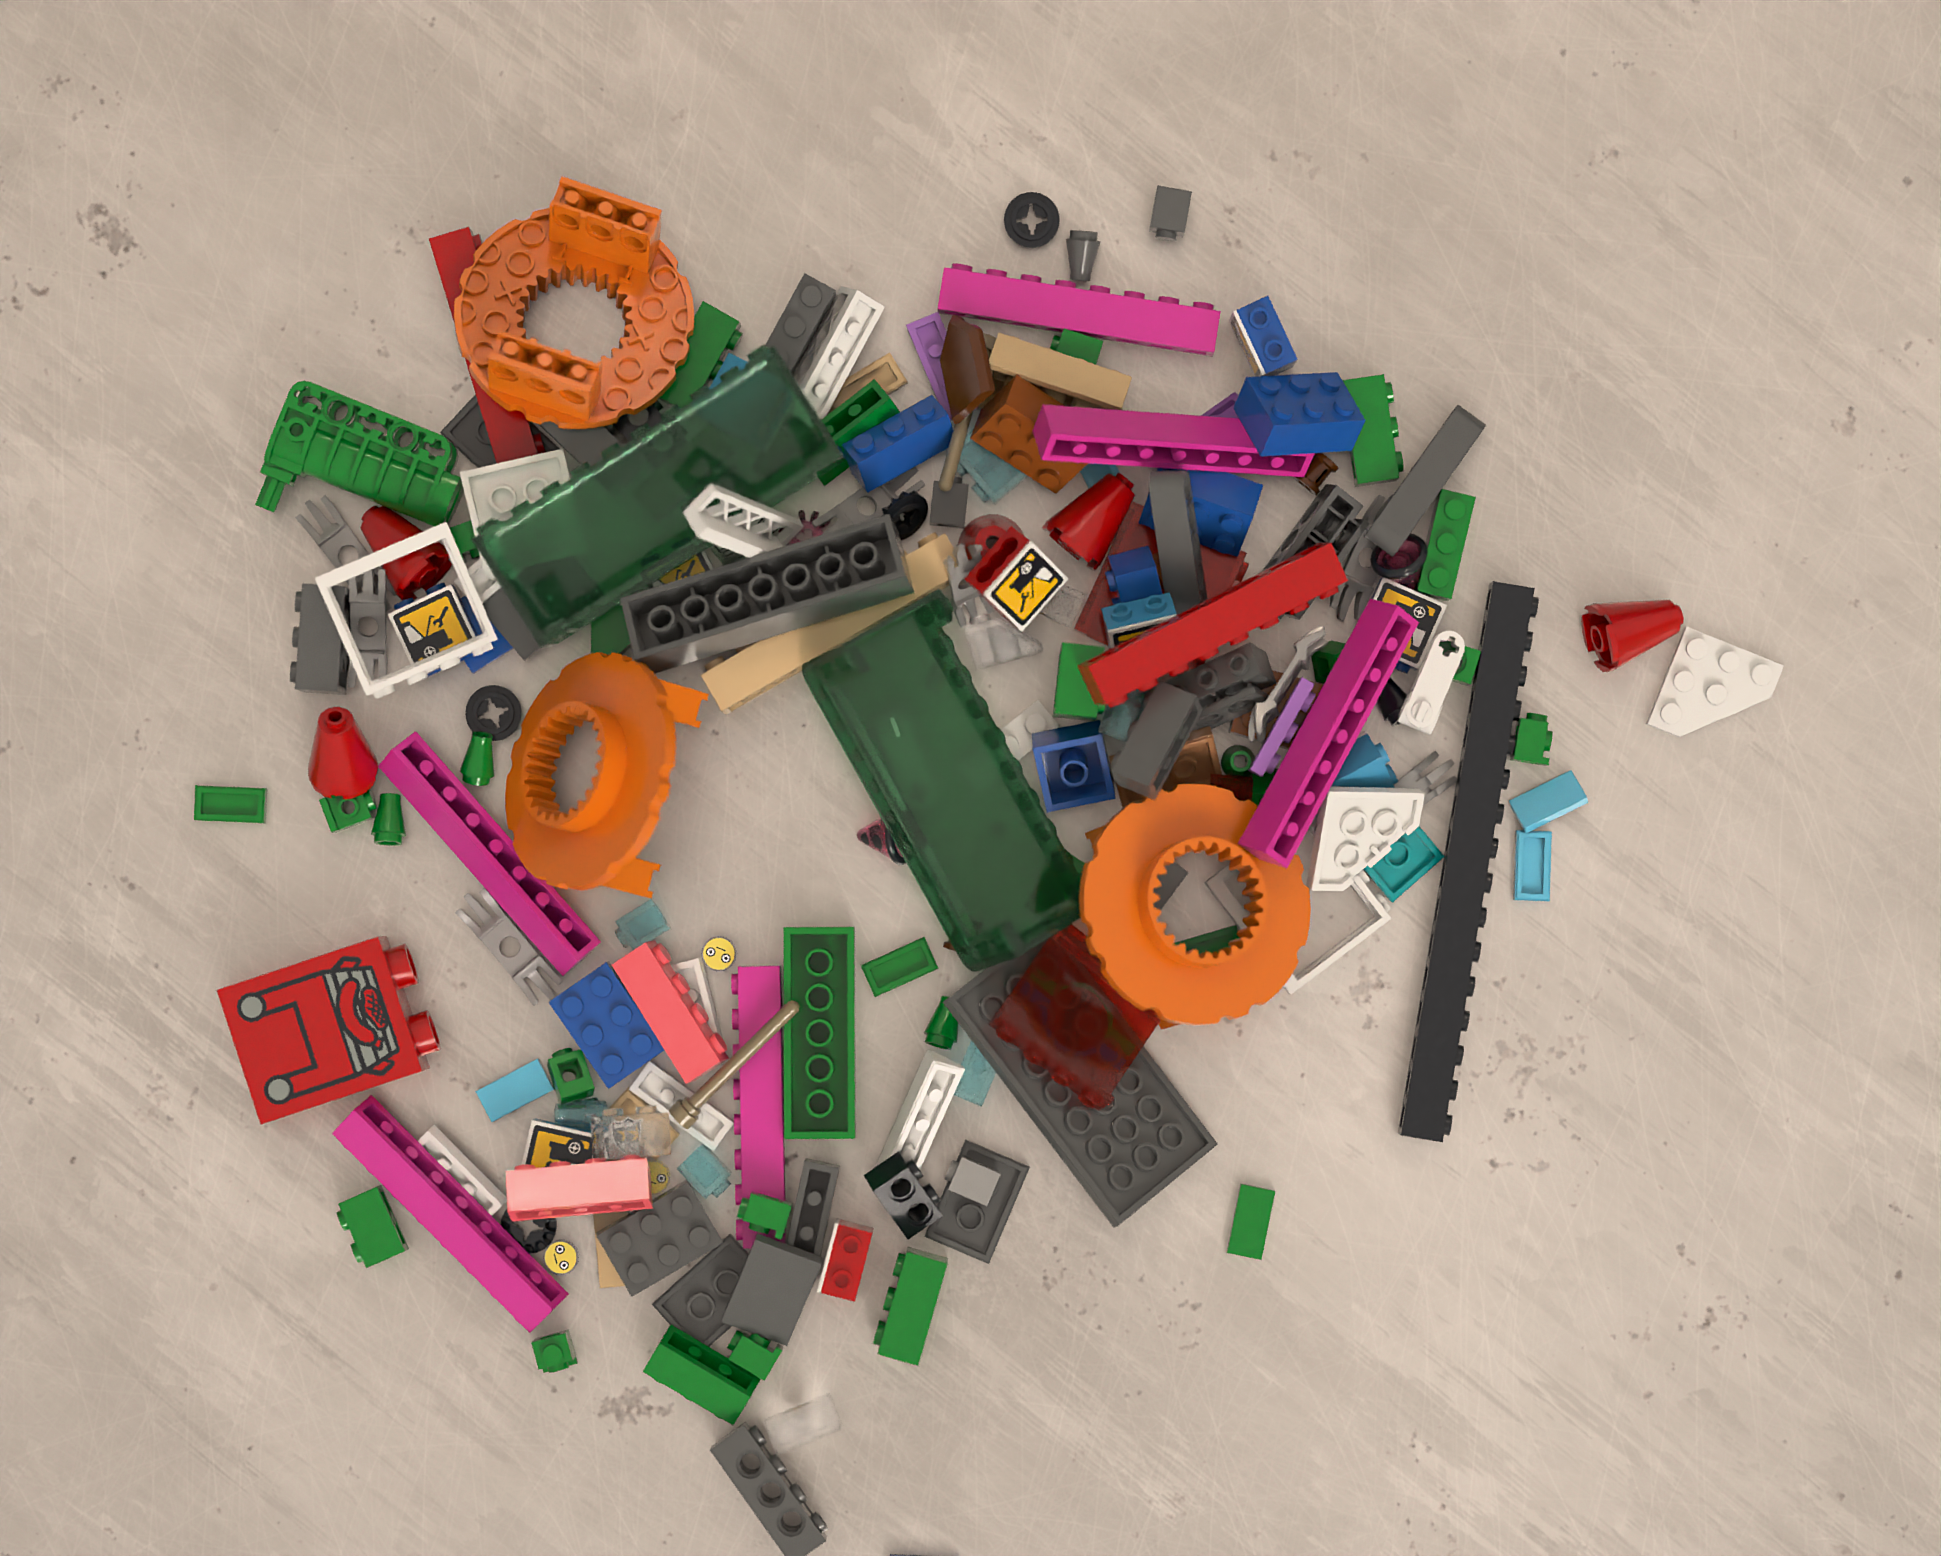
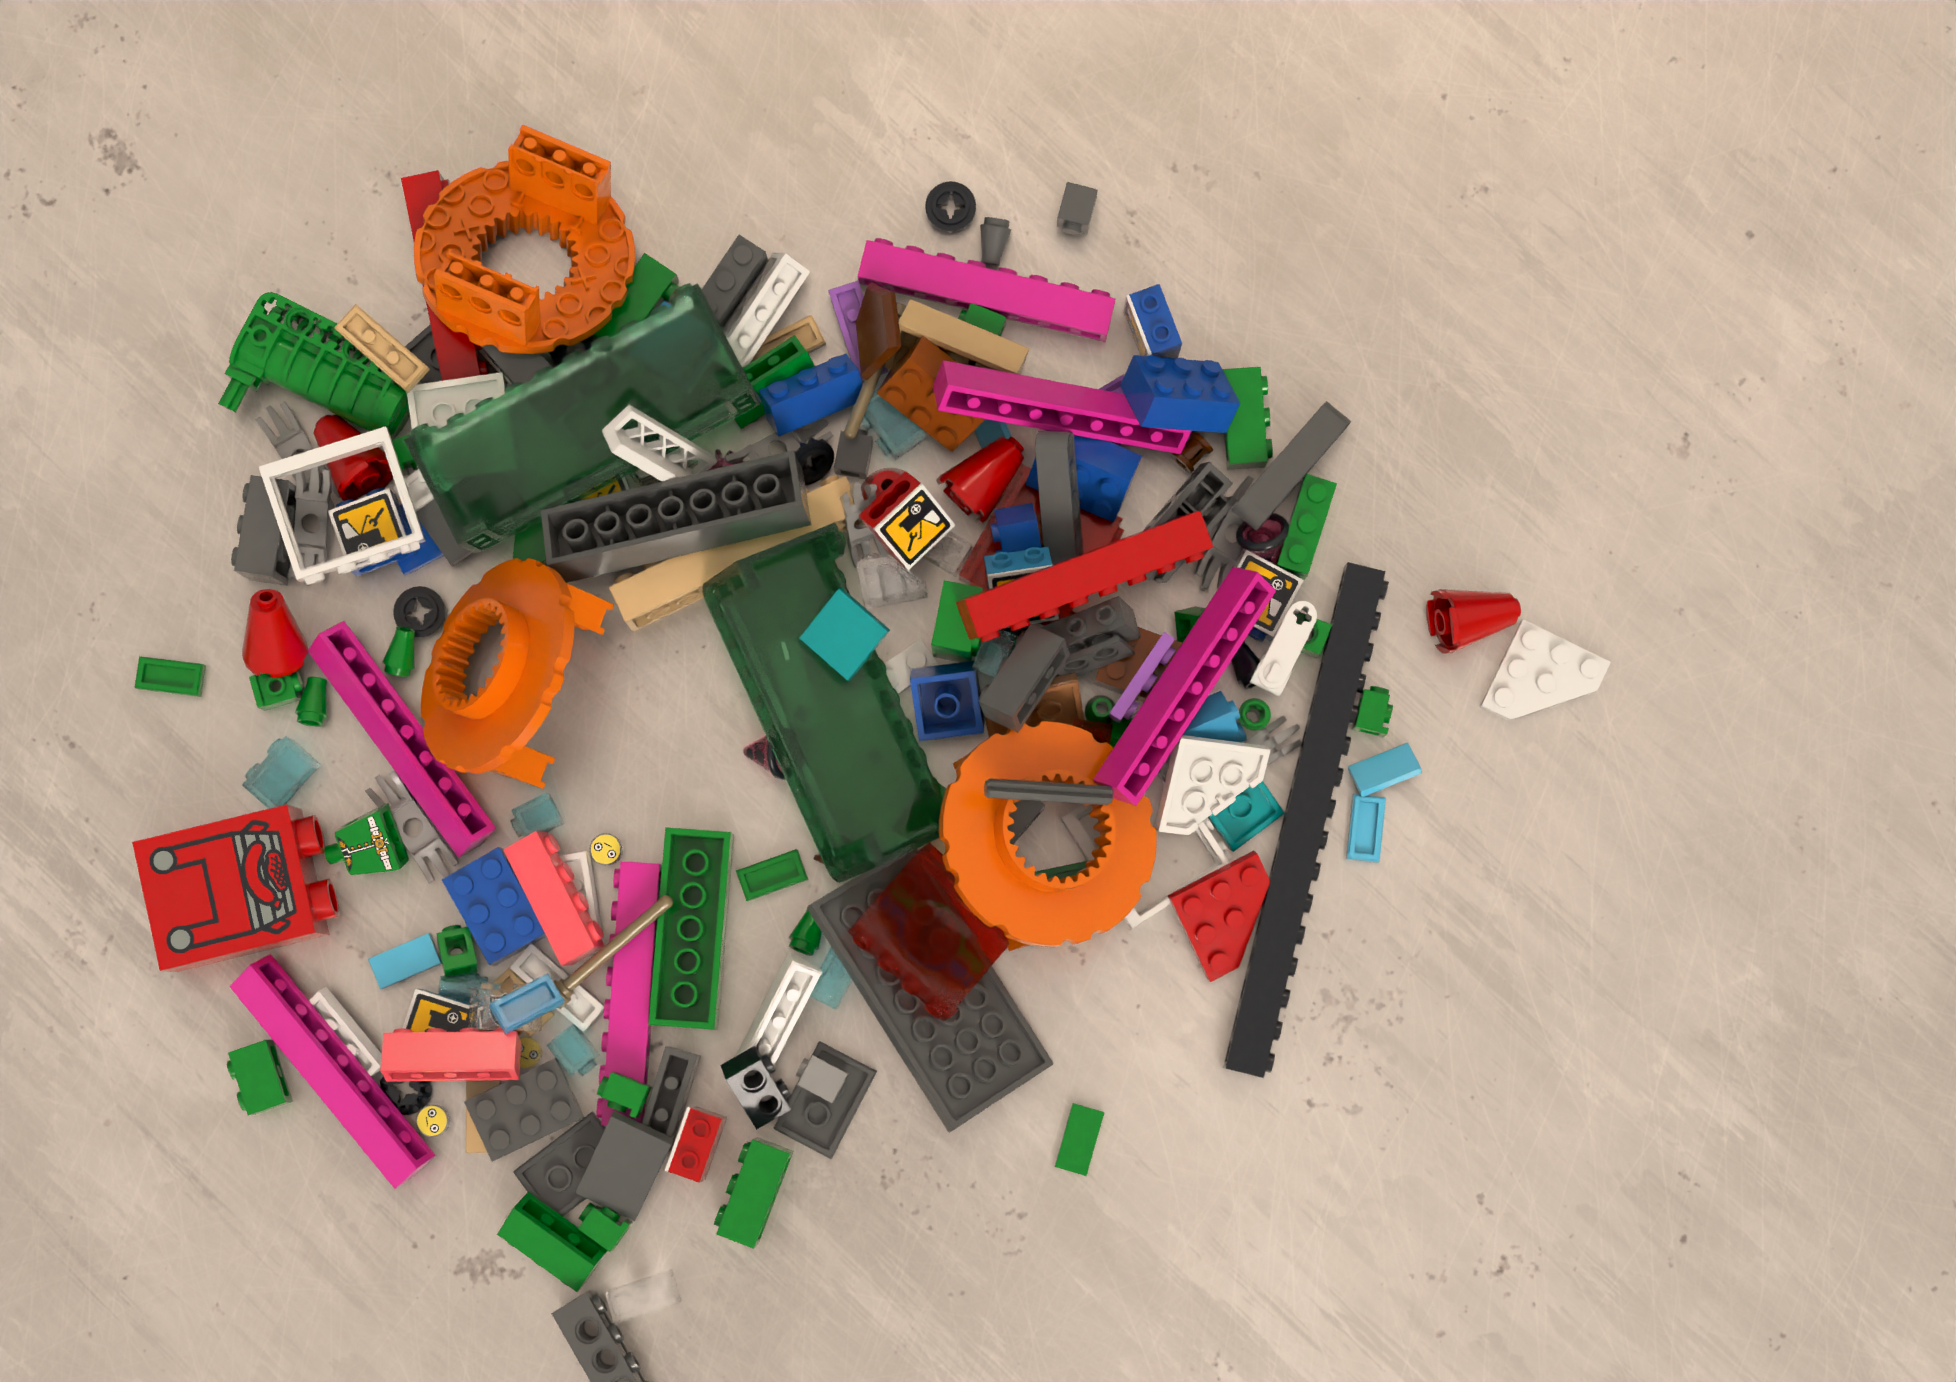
camera: 10 degrees right, 5 degrees down
green brick [531,1329,578,1373] -> none
light grey piece [1248,626,1328,744] -> none
none -> clear light blue brick [242,736,321,809]
none -> green torso [324,803,409,875]
none -> tan tile [334,304,430,393]
none -> dark azure tile [489,973,565,1035]
none -> teal tile [799,588,890,681]
none -> dark grey axle [984,778,1113,805]
none -> red plate [1167,850,1271,982]
none -> green cone [1239,698,1271,731]

